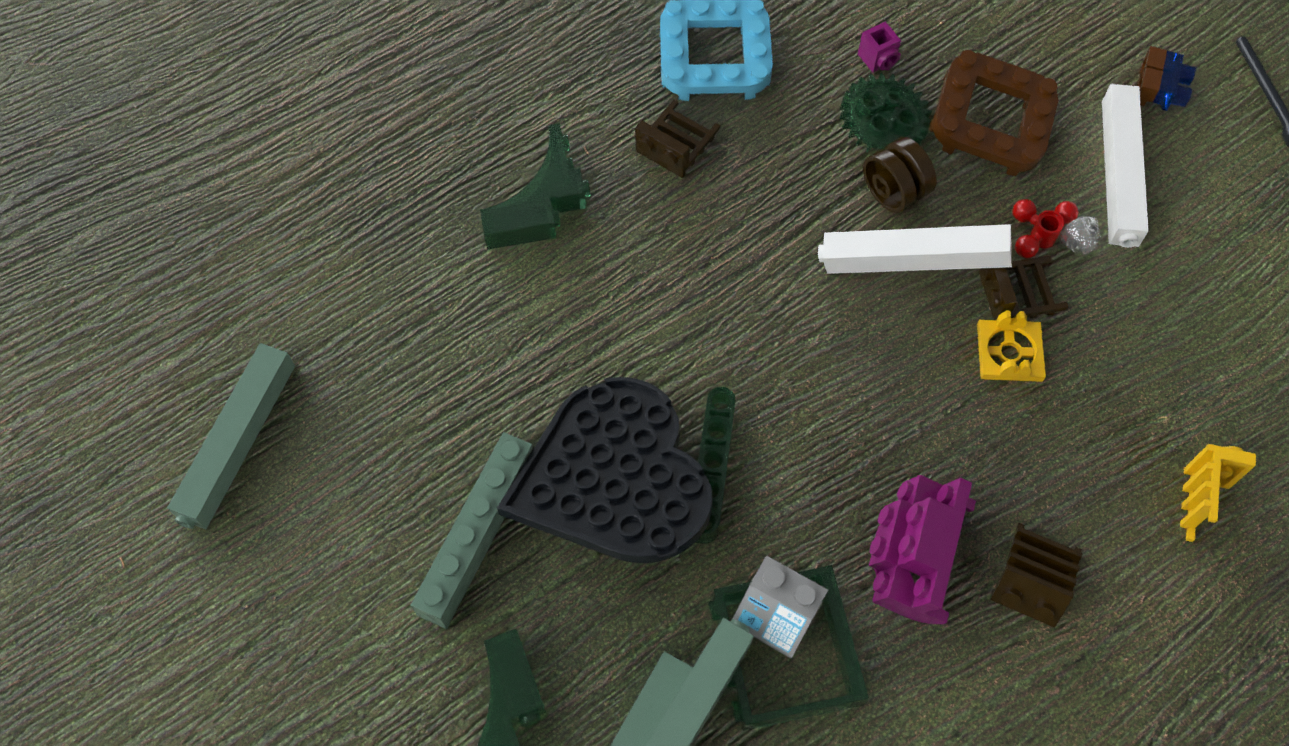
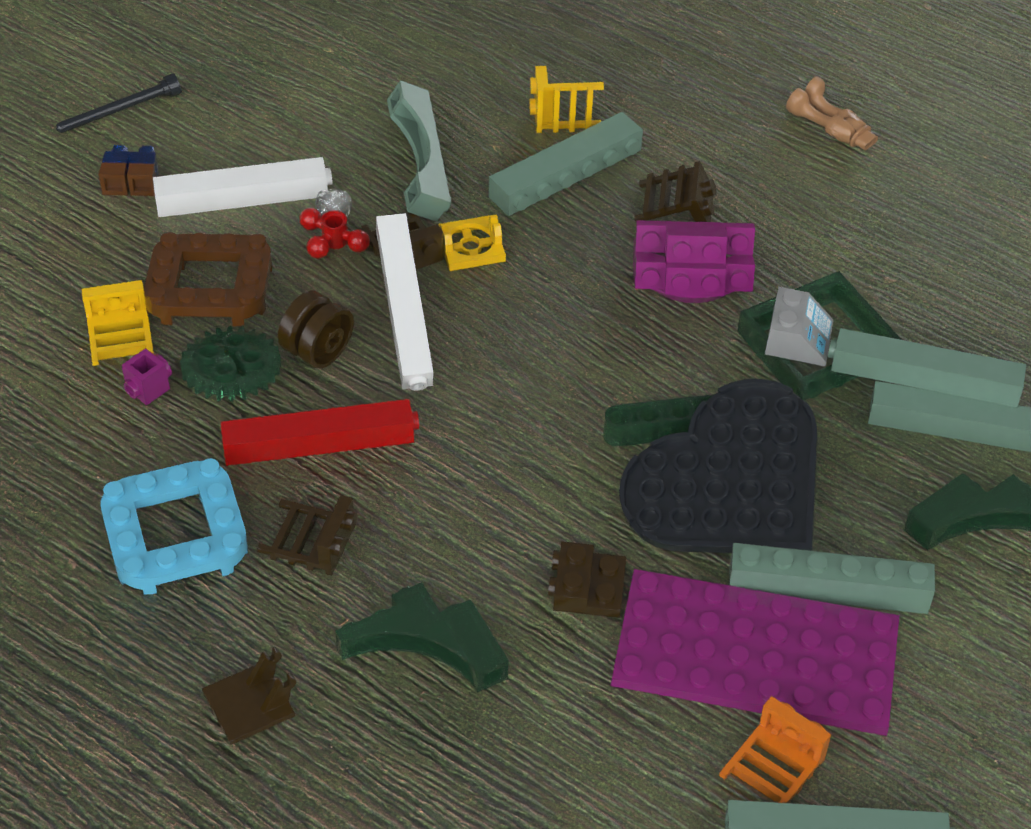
camera: 110 degrees left, 15 degrees down
none -> yellow plate [81,280,154,366]
none -> dark brown plate [202,647,296,745]
none -> red brick [221,399,419,466]
none -> sand green arch [387,80,451,222]
none -> sand green brick [489,112,643,216]
none -> dark brown plate [548,541,626,618]
none -> magenta plate [611,569,900,736]
none -> orange plate [719,696,831,803]

